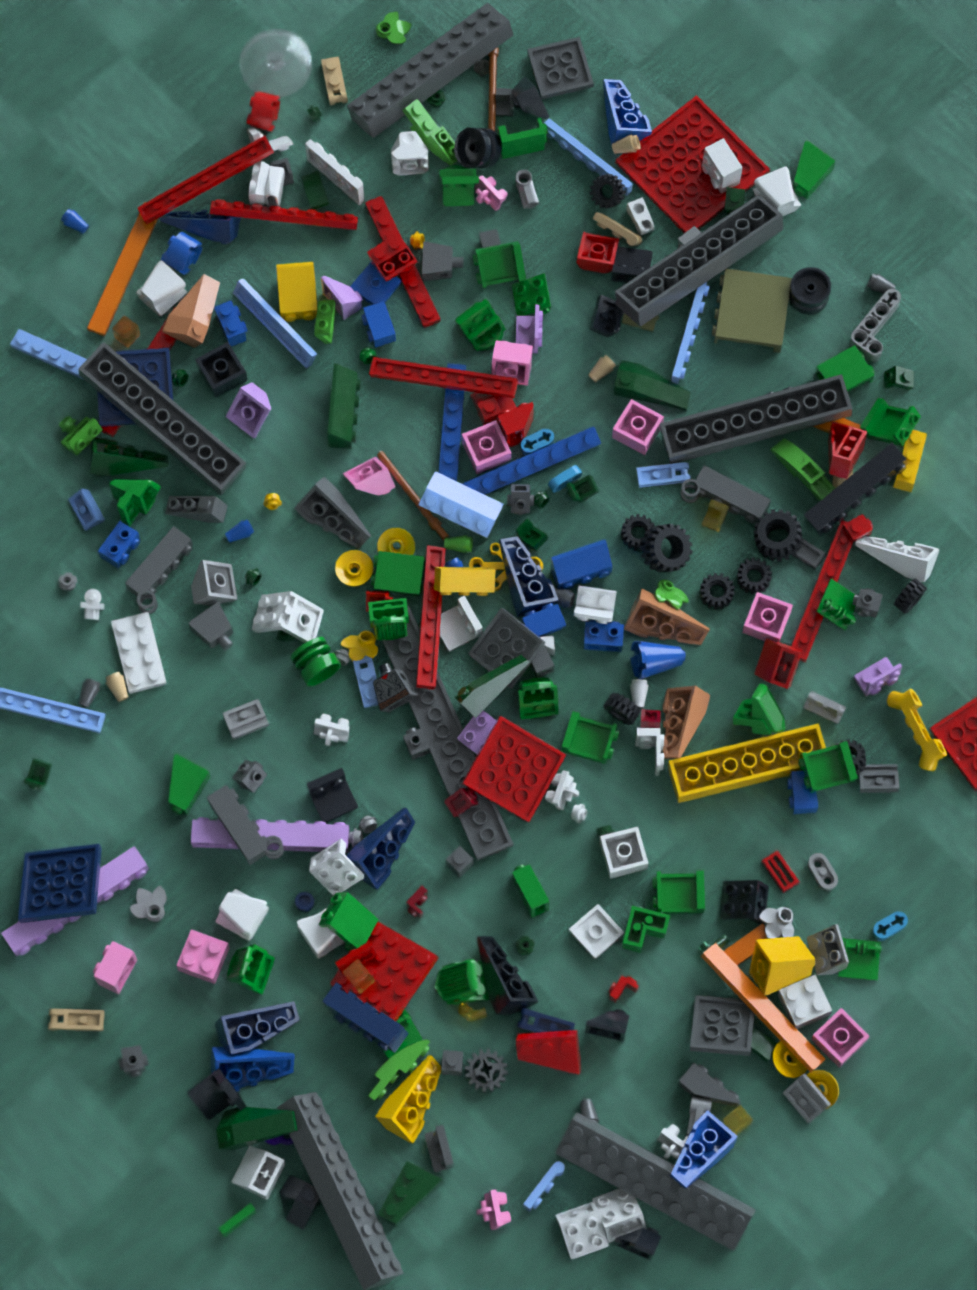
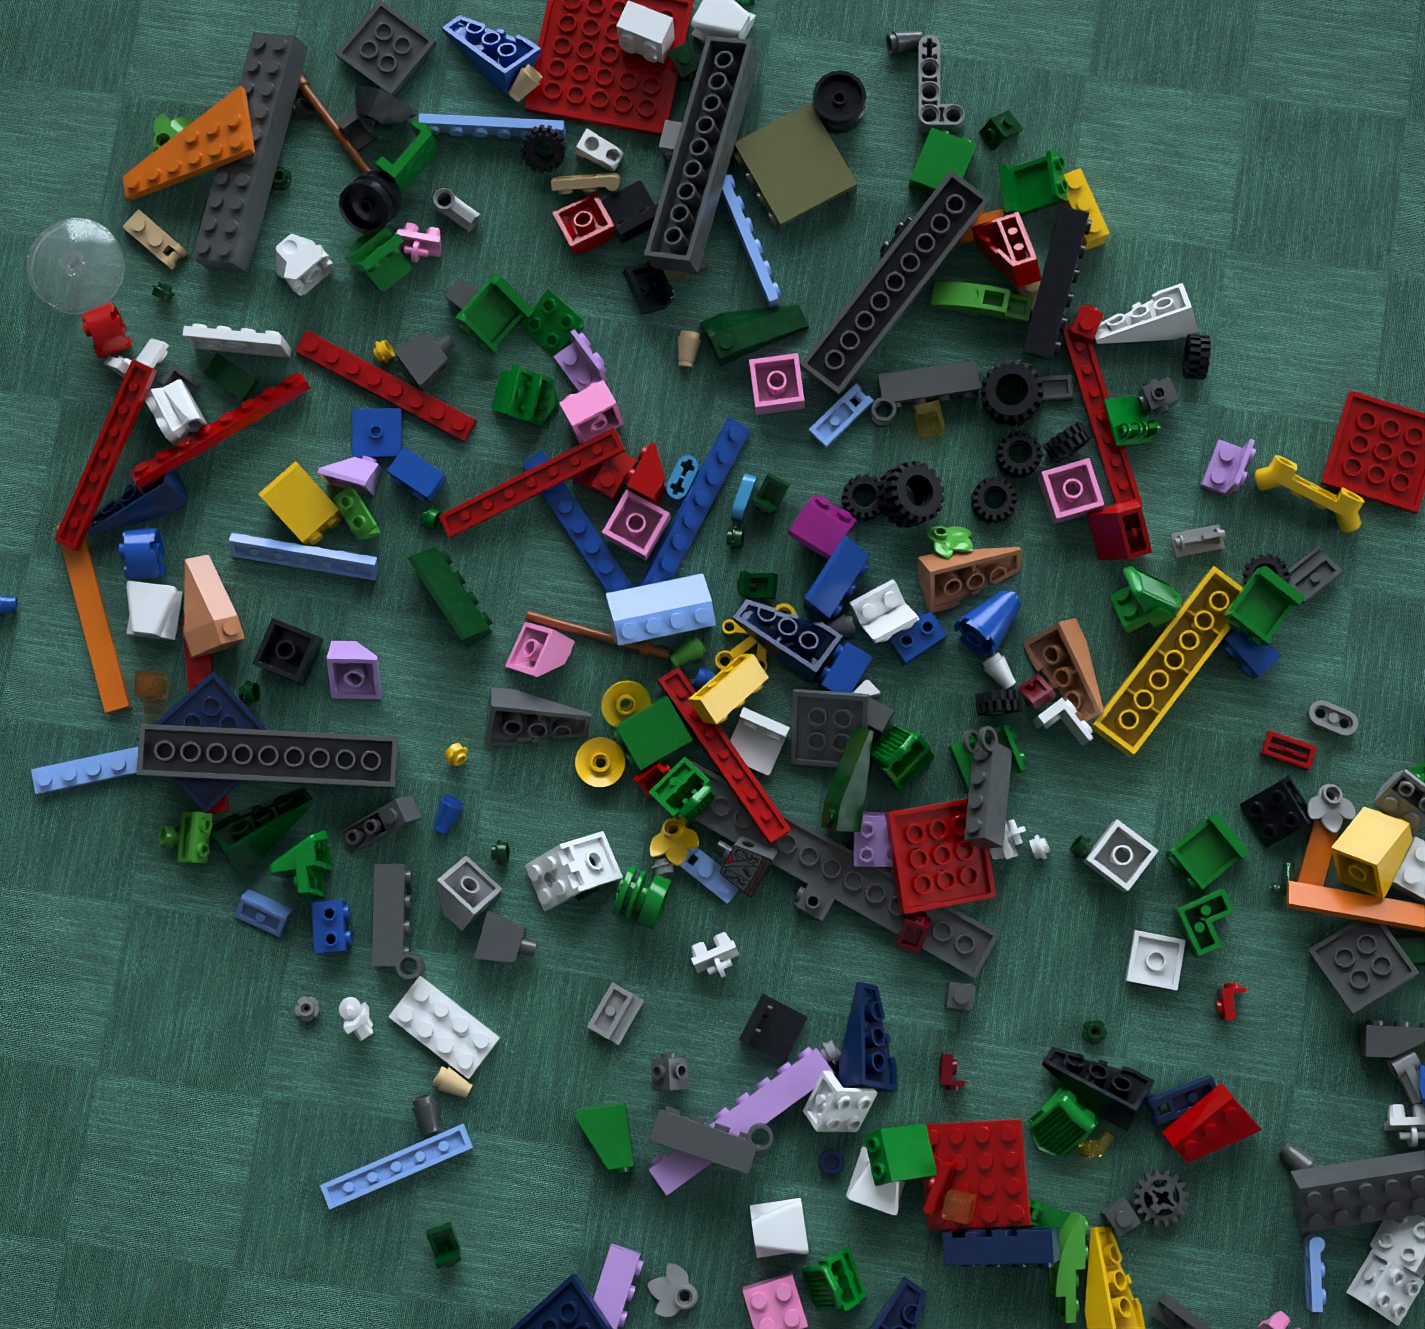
camera: 30 degrees left, 10 degrees up
blue brick [214,301,248,347] -> none
light grey plate [359,816,377,833] -> none
red slope [367,233,418,282] -> none
bright green slope [402,99,458,165] -> none
dark grey brick [507,484,534,515] -> none
green slope [512,864,550,919] -> none
black slope [585,1009,630,1042] -> none
none -> orange wing [123,85,255,201]
none -> magenta slope [787,494,857,560]
none -> dark grey hinge [962,726,1012,849]
none -> black tyre [1043,422,1092,464]

